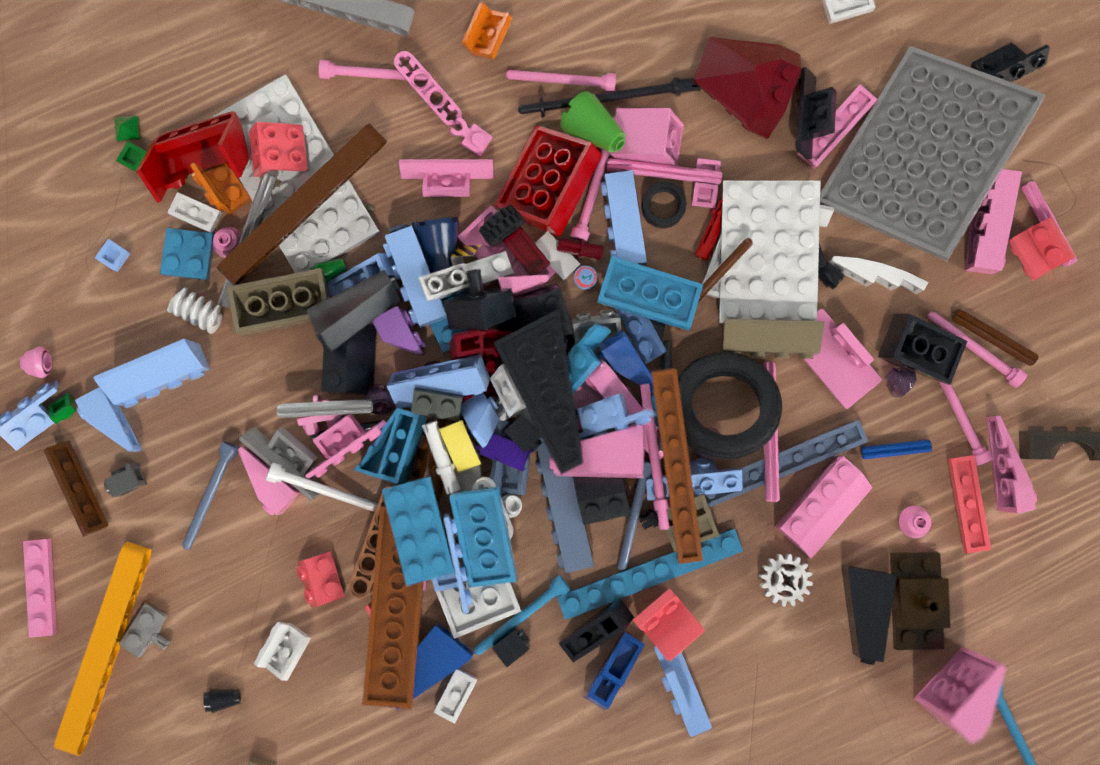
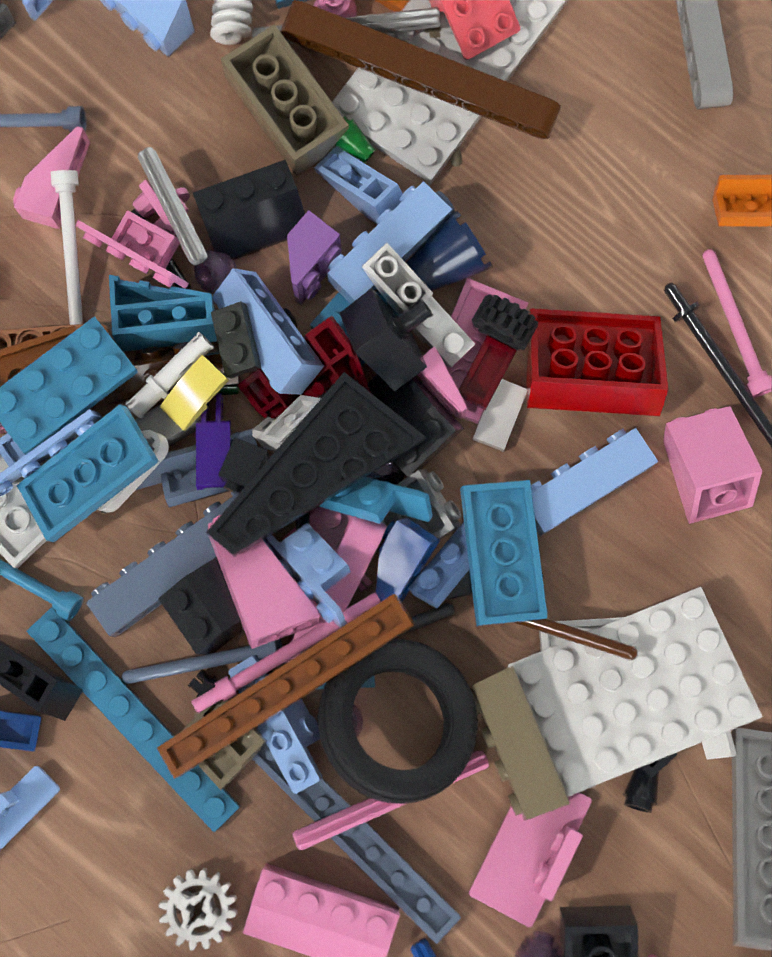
camera: 65 degrees right, 5 degrees down
light grey bracket [239,427,321,501] -> none
black slope [306,270,400,353] -> none
bright pink piece [319,60,431,82] -> none
bright pink beam [394,51,463,128] -> none
bright pink bracket [399,159,494,197] -> none
bright pink plate [449,117,493,157] -> none
sticker [451,245,481,266] -> none
light blue slope [461,392,500,448] -> none
white plate [501,494,522,518] -> none
dark red axle [556,238,604,260] -> none
bright green cone [560,91,625,153] -> none
bright pink piece [570,149,610,243] -> none
light blue tile [574,266,597,290] -> none
bright pink axle [607,158,723,185] -> none
coral bracket [633,588,705,662] -> none
black tyre [641,181,687,229] -> none
bright pink slope [692,158,721,208] -> none
red pin [694,193,723,261] -> none
white slope [827,256,929,294] -> none

